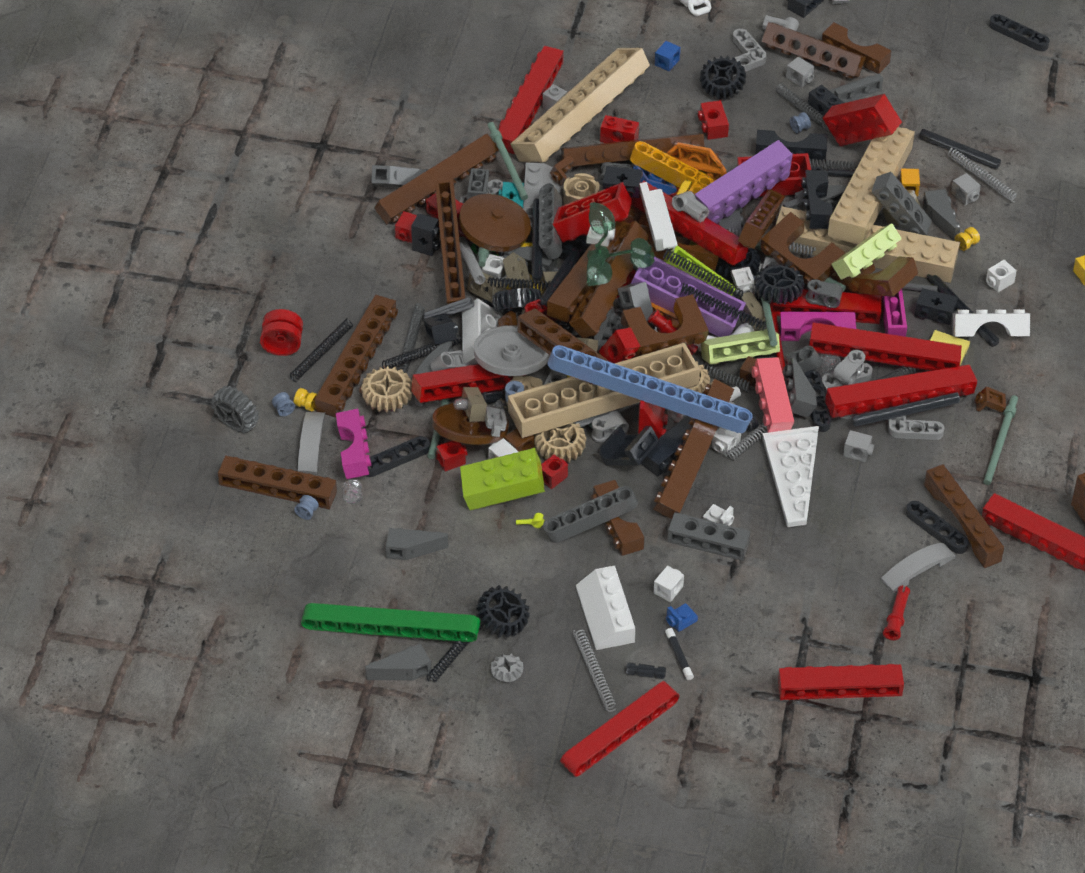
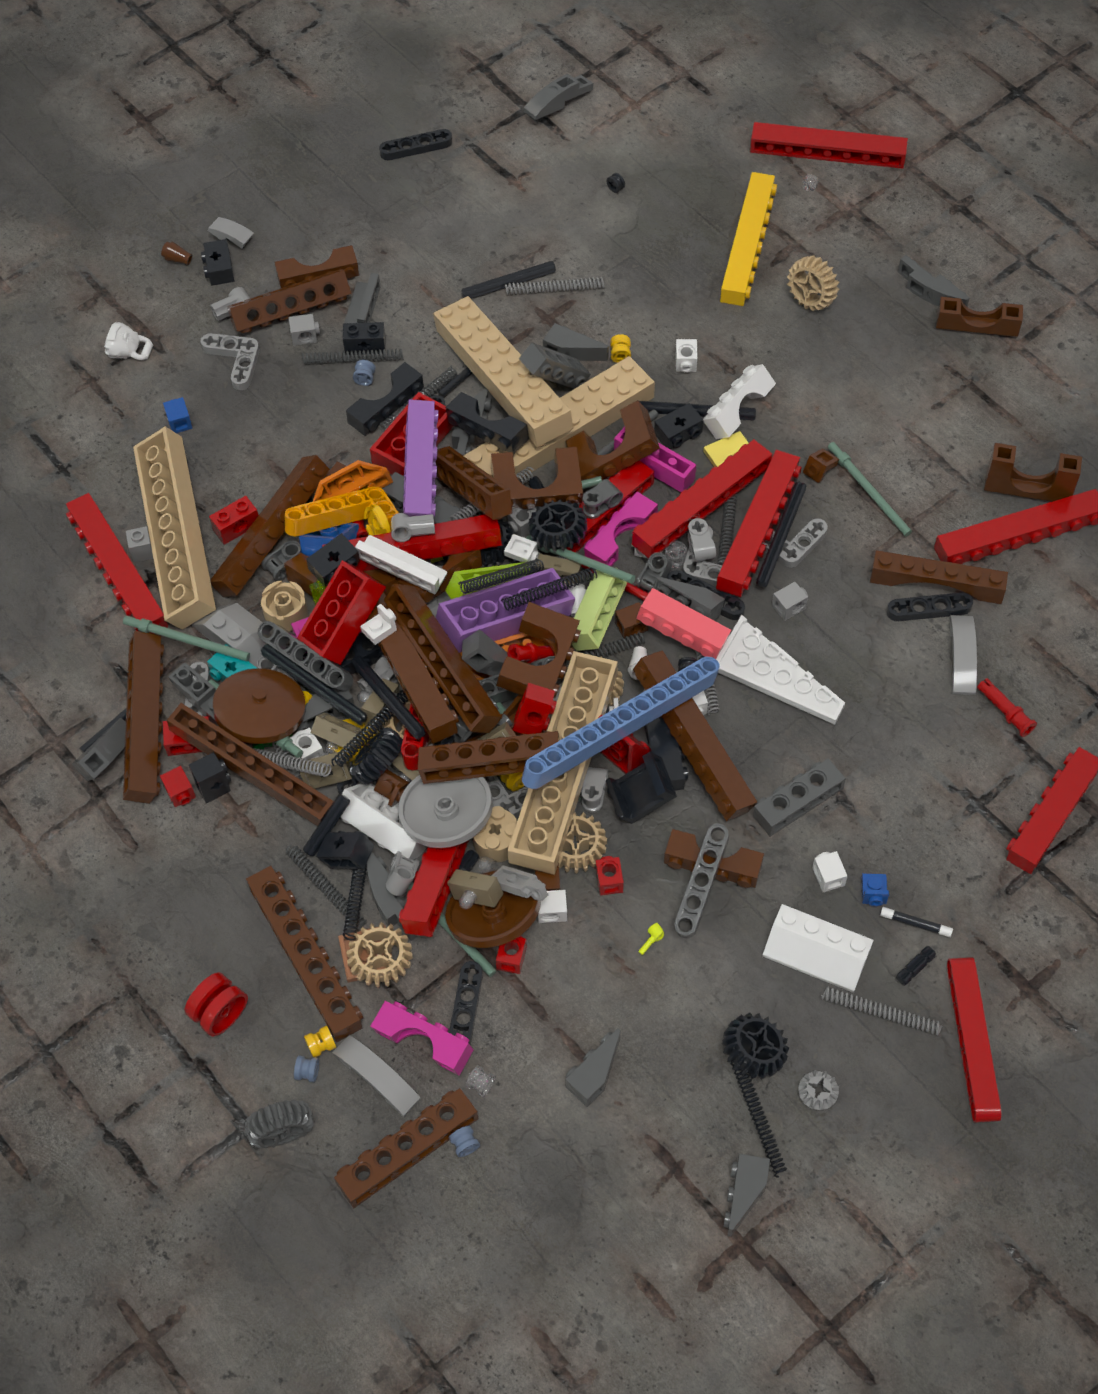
camera: 50 degrees left, 10 degrees up
black piece [290,318,353,382] -> none
green beam [301,603,480,642] -> none
lime brick [460,448,545,510] -> none
sand blue wheel [505,381,524,403] -> none
reddish brown bracket [550,155,574,186] -> none
clear green plant [587,202,655,286] -> none
red brick [697,100,729,140] -> none
black gear [699,55,746,100] -> none
white bracket [703,504,734,526] -> none
red brick [822,94,902,146] -> none
yellowish green brick [832,224,902,279] -> none
light orange brick [899,168,920,197] -> none
light grey brick [951,173,981,205] -> none

